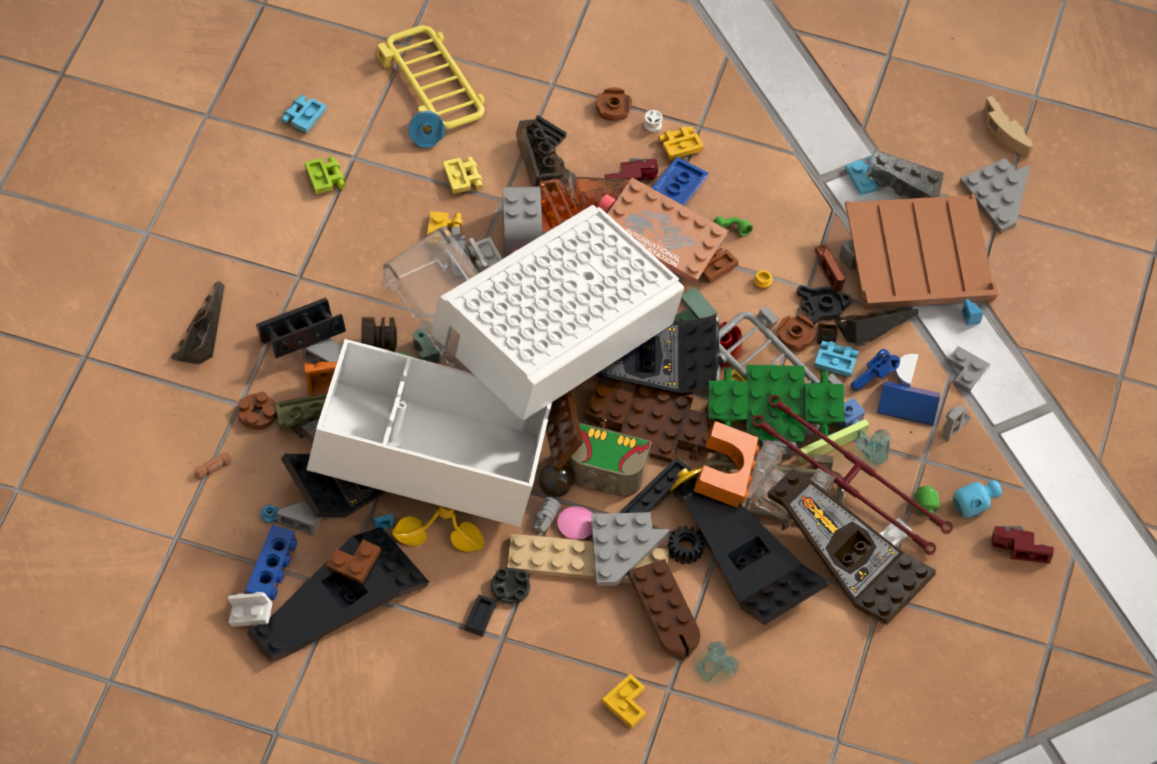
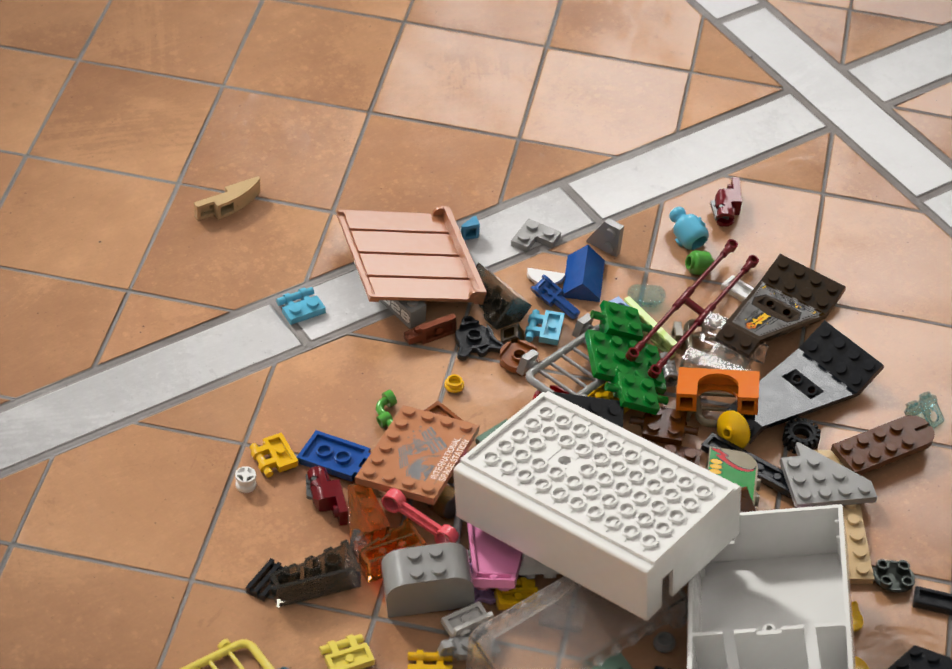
camera: 95 degrees left, 10 degrees down
dark orange plate [596,87,632,120] -> none
clear smoke wedge [865,150,944,199] -> none
light grey wing [960,158,1030,233] -> none

